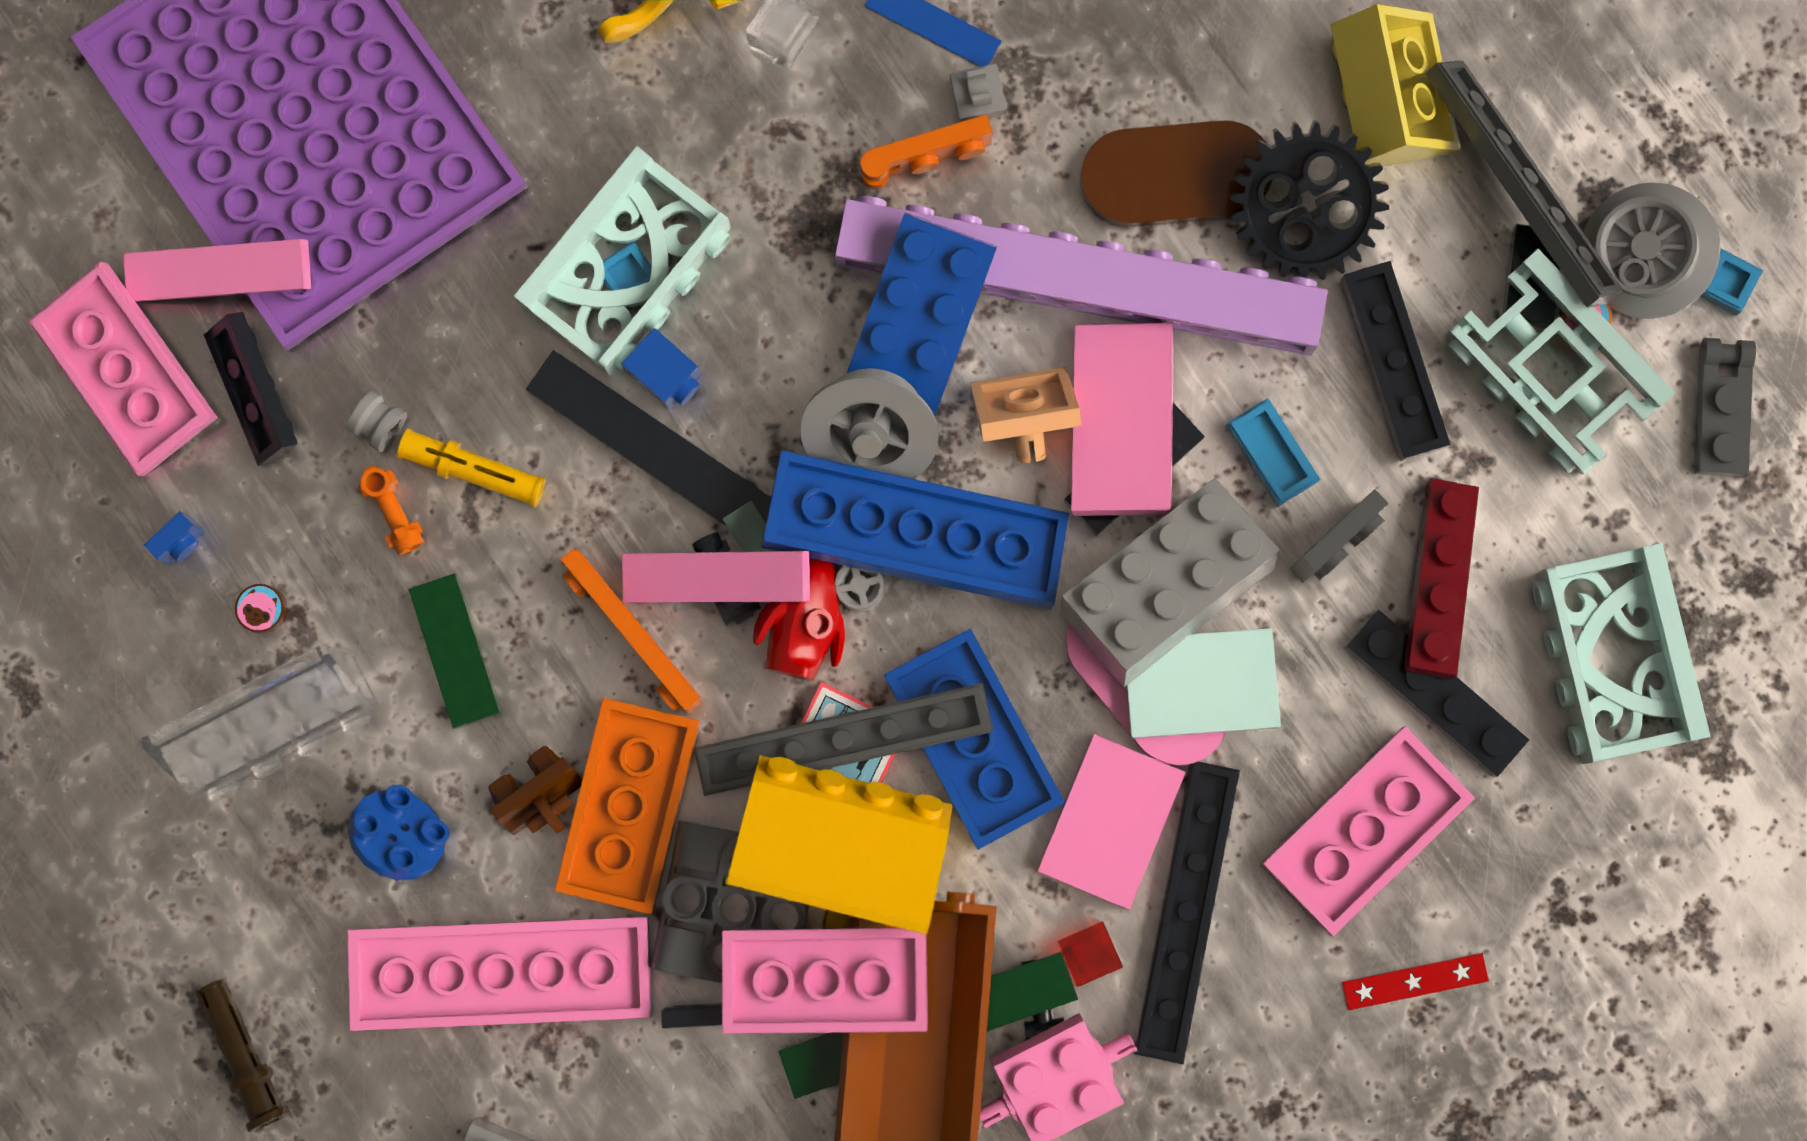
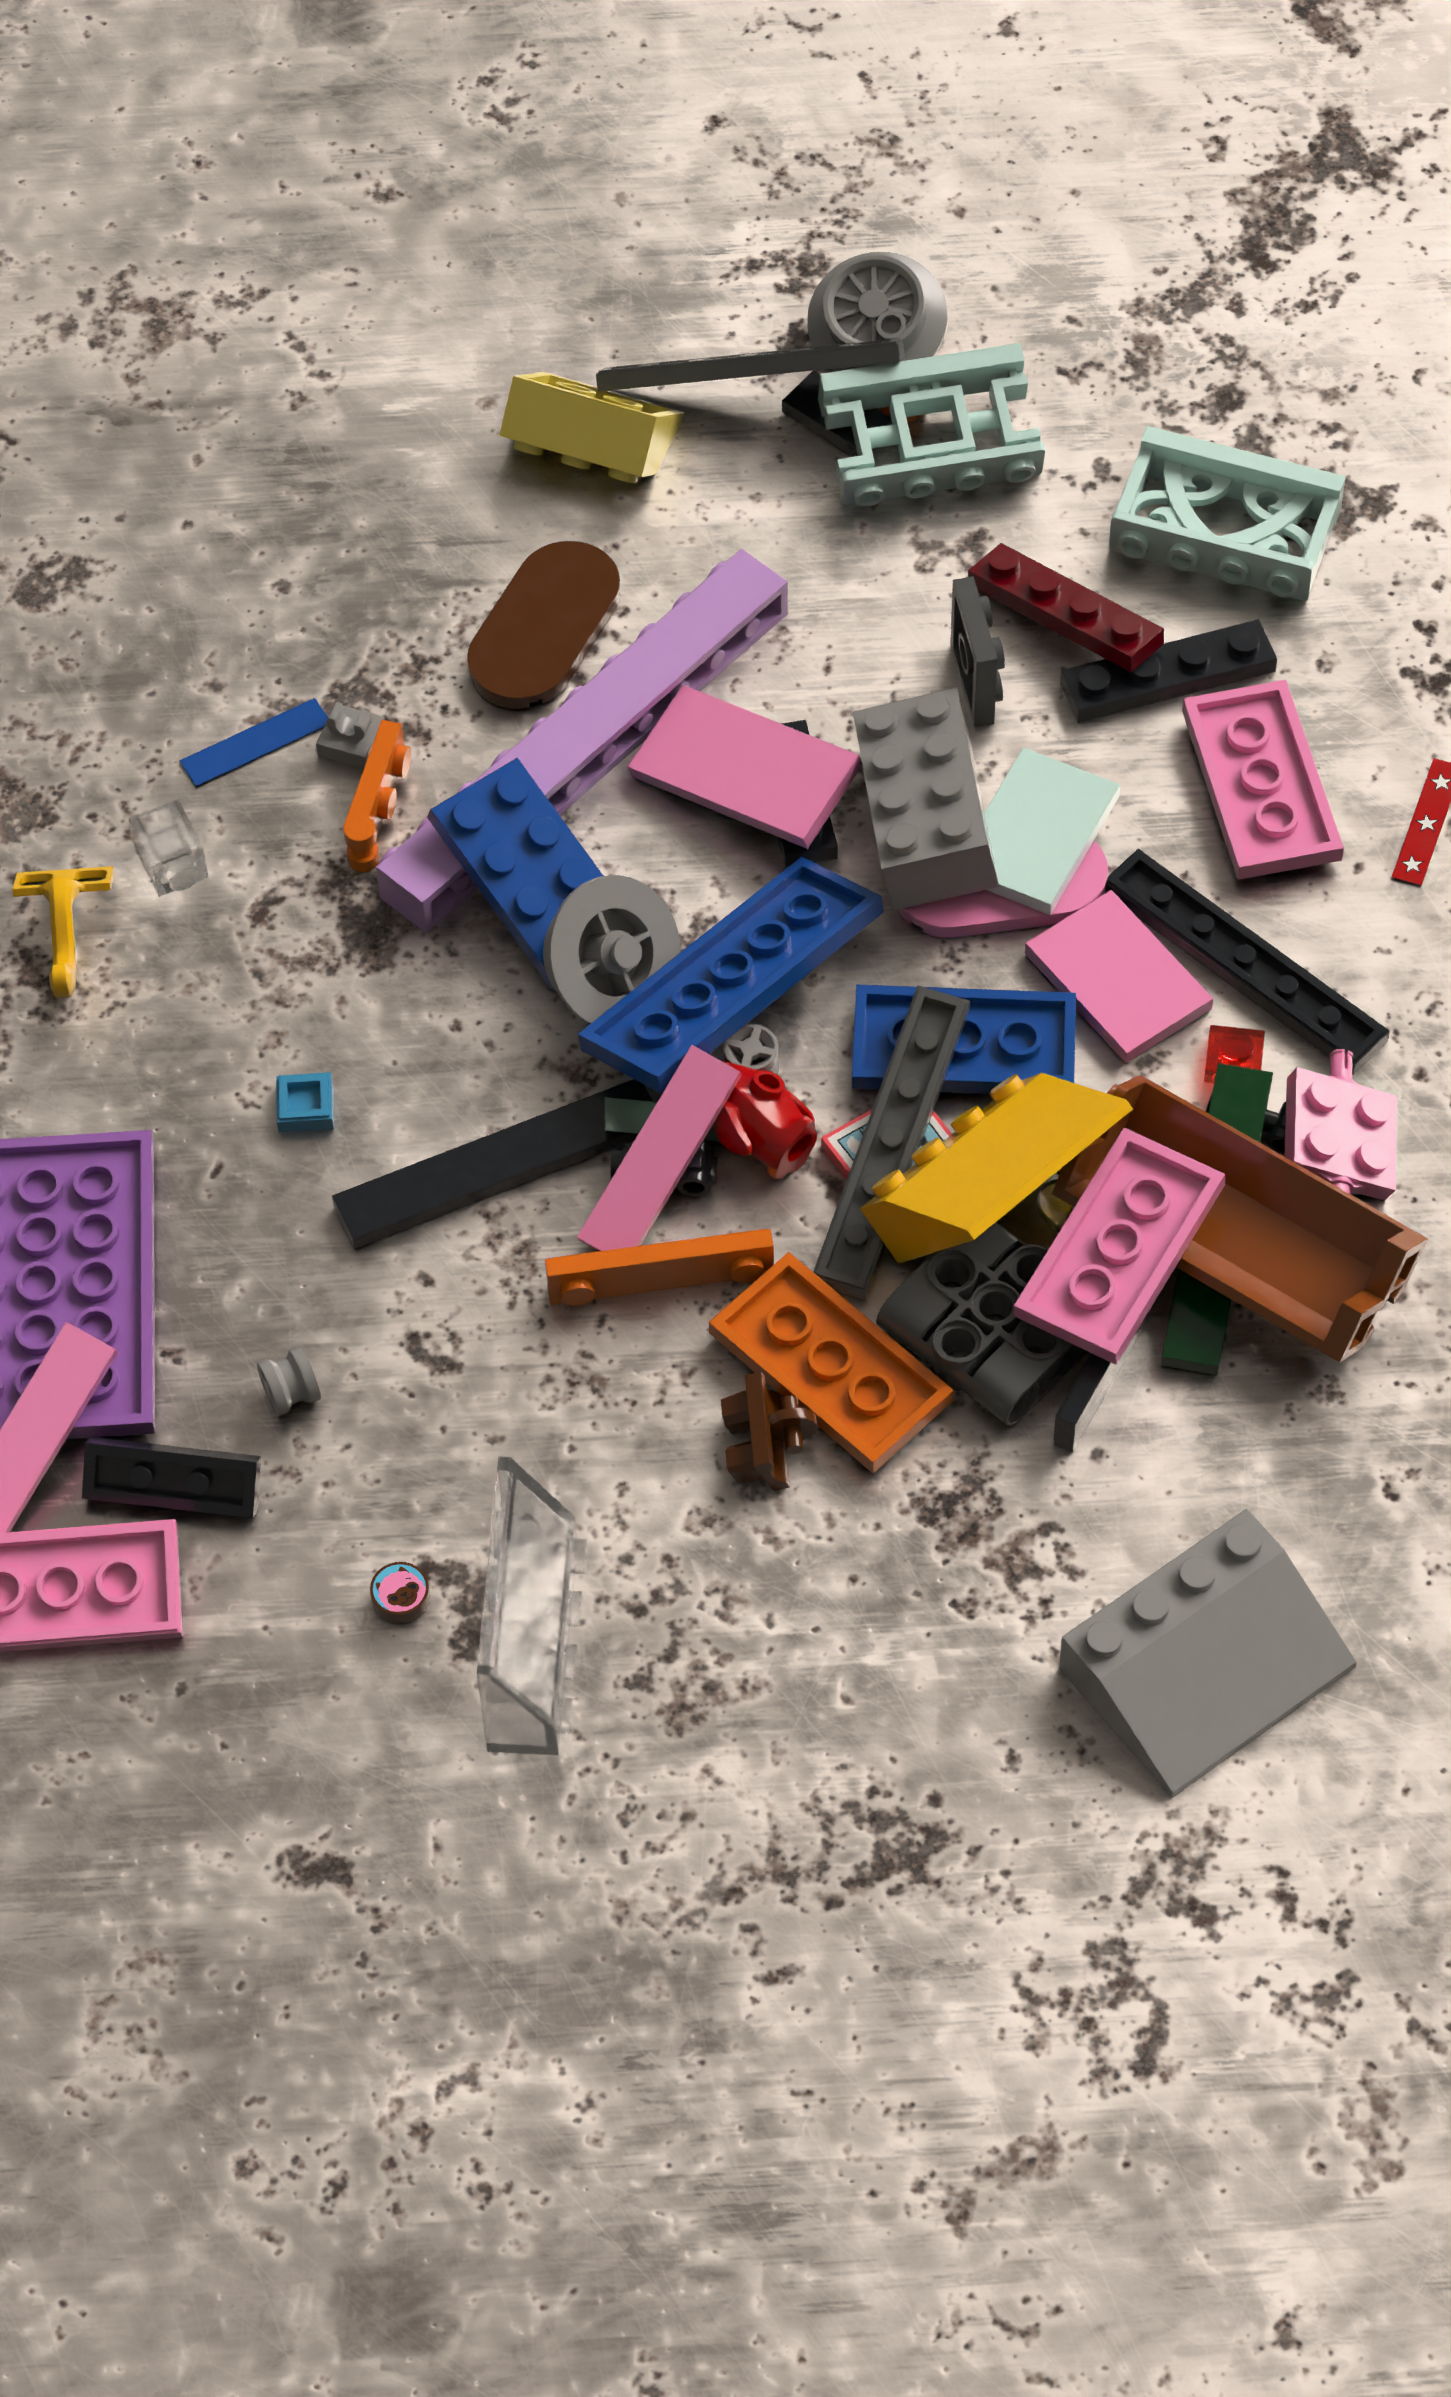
camera: 60 degrees left, 25 degrees down
blue plate [144,511,205,565] -> none
dark brown pin [195,979,291,1133] -> none
blue plate [347,785,449,882] -> none
bright pink plate [348,917,652,1031] -> none
orange bar [358,464,425,556] -> none
yellow pin [397,428,546,507] -> none
dark green tile [408,573,502,729] -> none
light aqua fence [514,146,731,376] -> none
blue brick [621,328,701,410] -> none
light nougat tile [970,367,1082,463] -> none
dark azure tile [1225,398,1321,508] -> none
black gear [1229,120,1390,280] -> none
black plate [1341,261,1451,462] -> none
dark grey plate [1695,338,1756,478] -> none
dark azure tile [1700,248,1763,316] -> none

